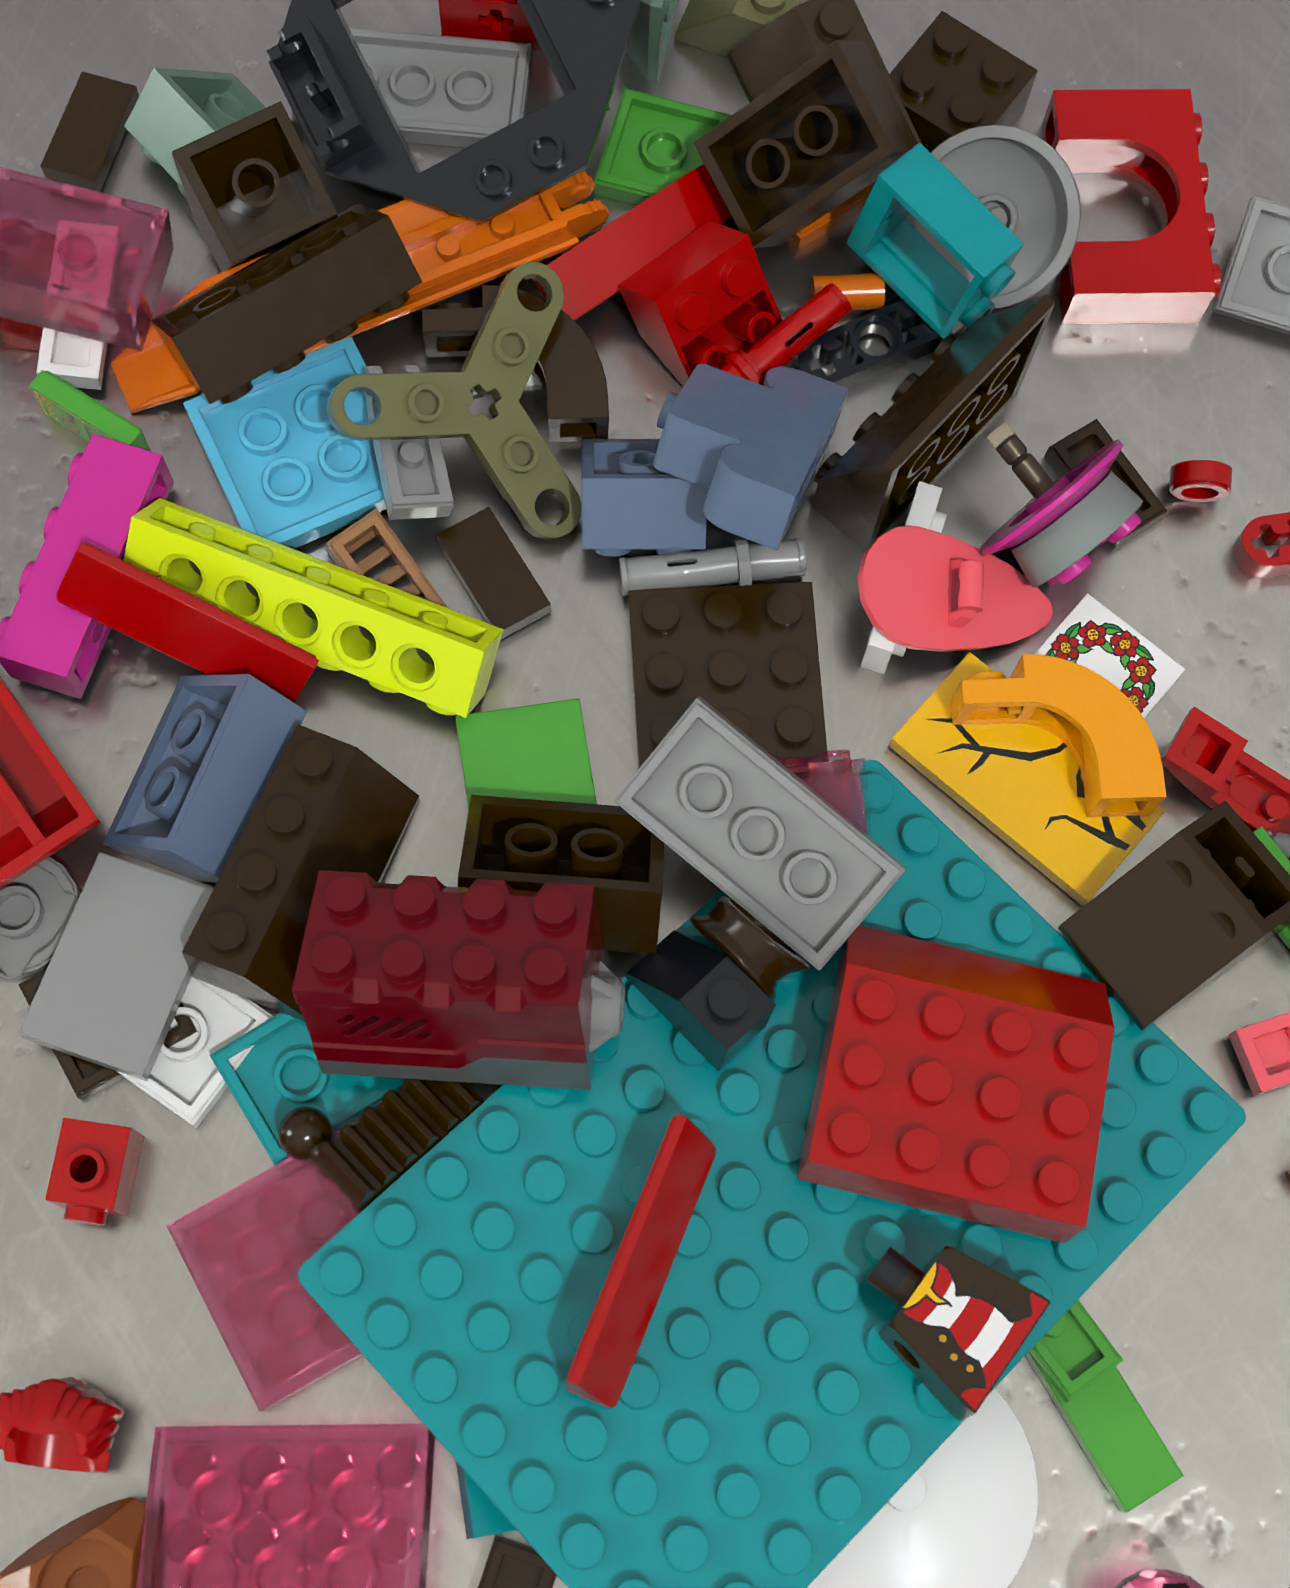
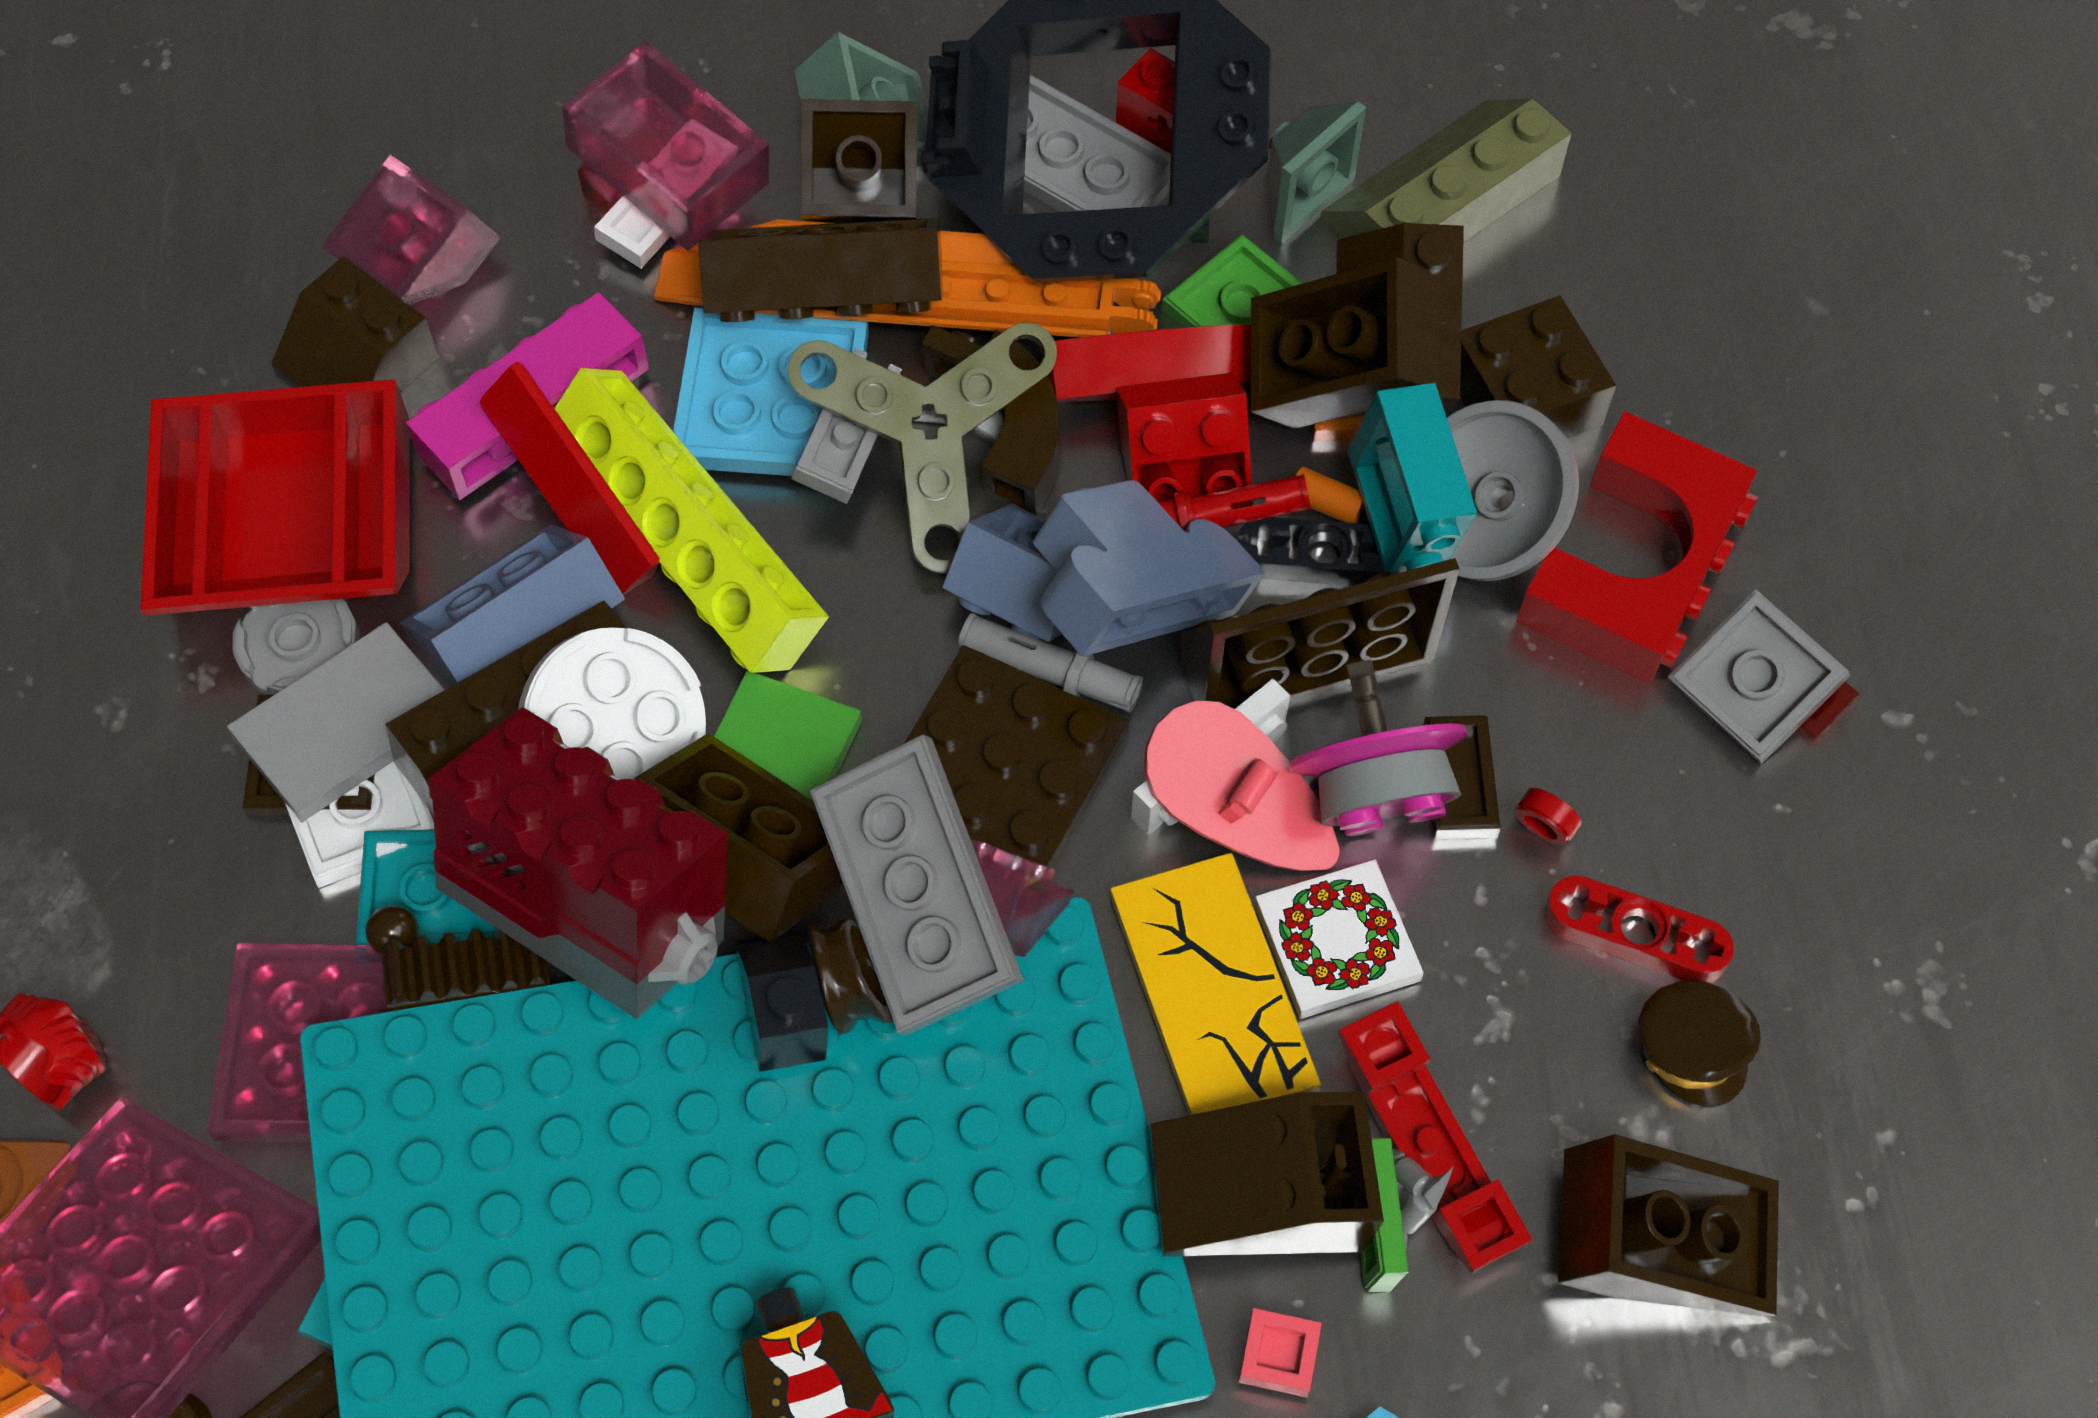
camera: 35 degrees right, 10 degrees down
bright green tile [29,370,151,451] -> none
dark brown tile [40,71,139,192] -> none
red brick [45,1118,144,1226] -> none
medium nougat slope [325,508,448,608] -> none
dark brown tile [436,507,551,639] -> none
red slope [564,1113,716,1408] -> none
red slope [797,925,1115,1243] -> none
light orange arch [951,654,1166,817] -> none
none -> white tile [518,628,706,780]

